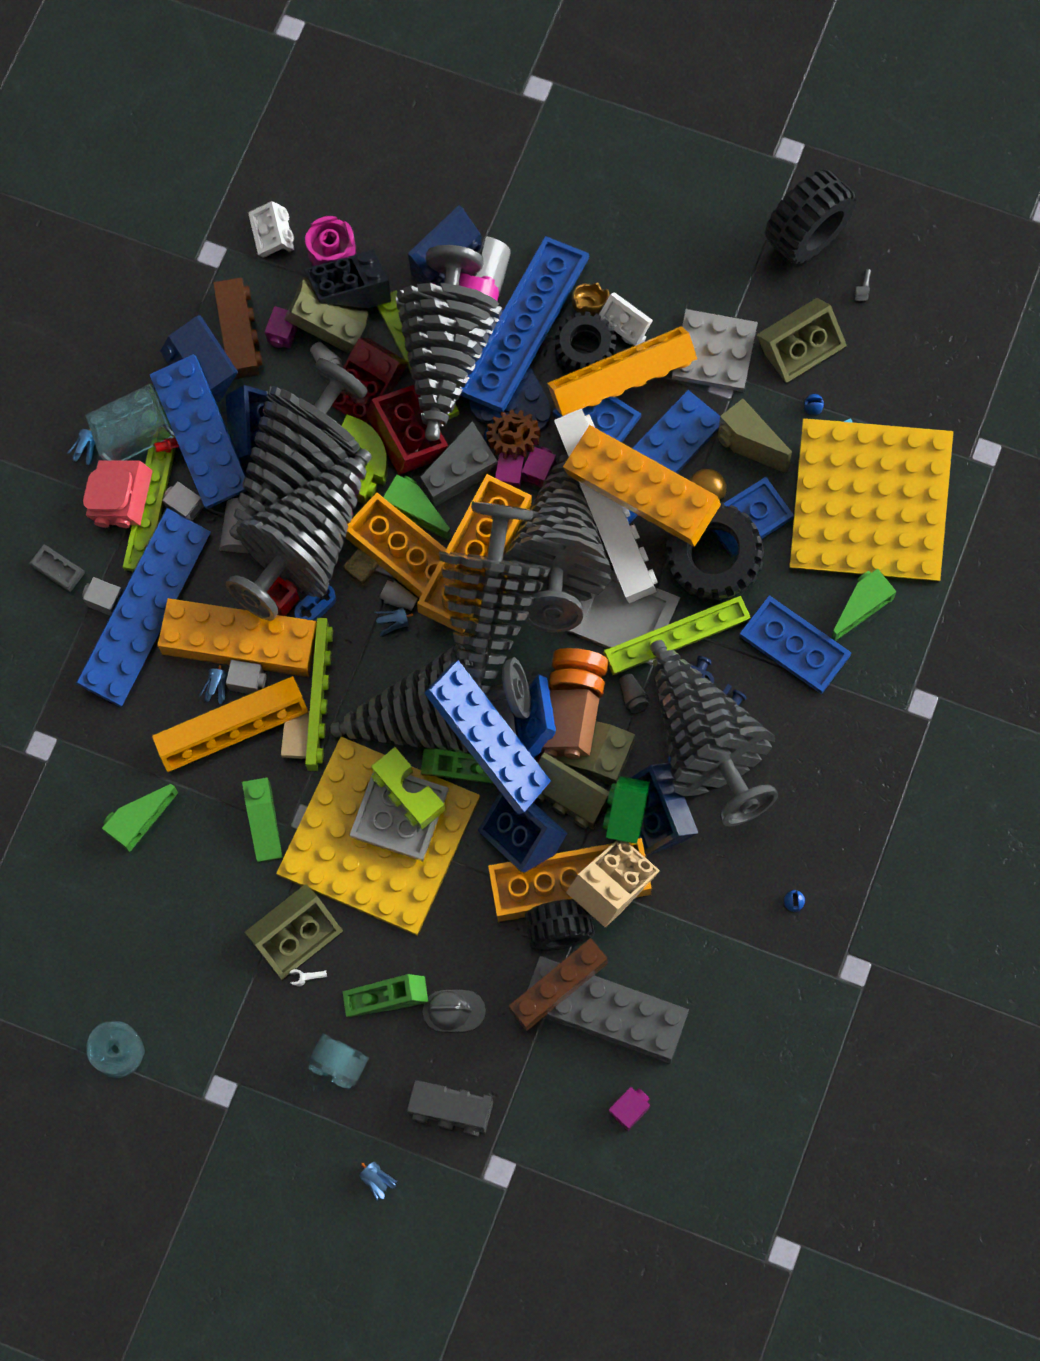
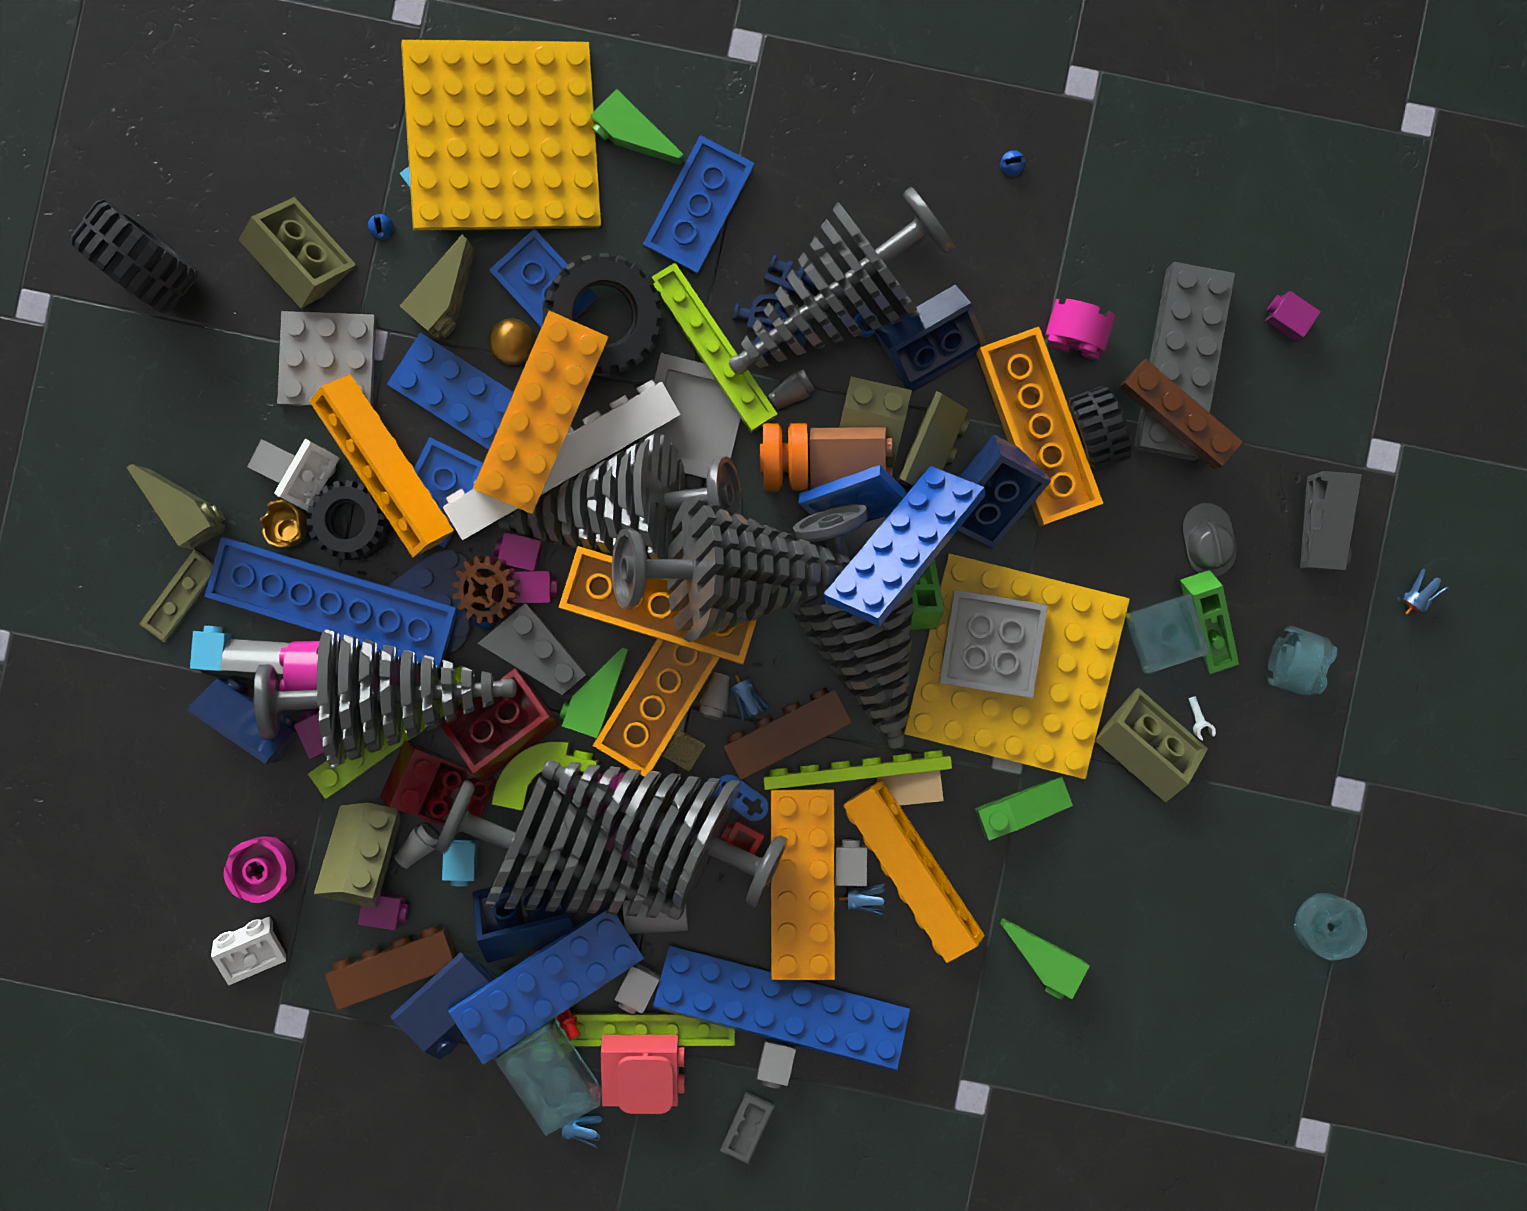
camera: 105 degrees left, 15 degrees up
black slope [305,250,391,308] -> none
lime arch [371,747,446,830] -> none
tan slope [566,840,660,927] -> none
green brick [603,776,650,844] -> none
dark grey hand [855,269,871,301] -> none
none -> olive slope [126,464,227,550]
none -> olive tile [139,549,214,643]
none -> medium azure brick [190,626,232,671]
none -> light grey brick [247,439,295,483]
none -> medium azure brick [442,840,479,886]
none -> reddish brown brick [723,687,852,780]
none -> dark pink brick [1045,299,1116,360]
none -> clear light blue brick [1125,594,1210,673]

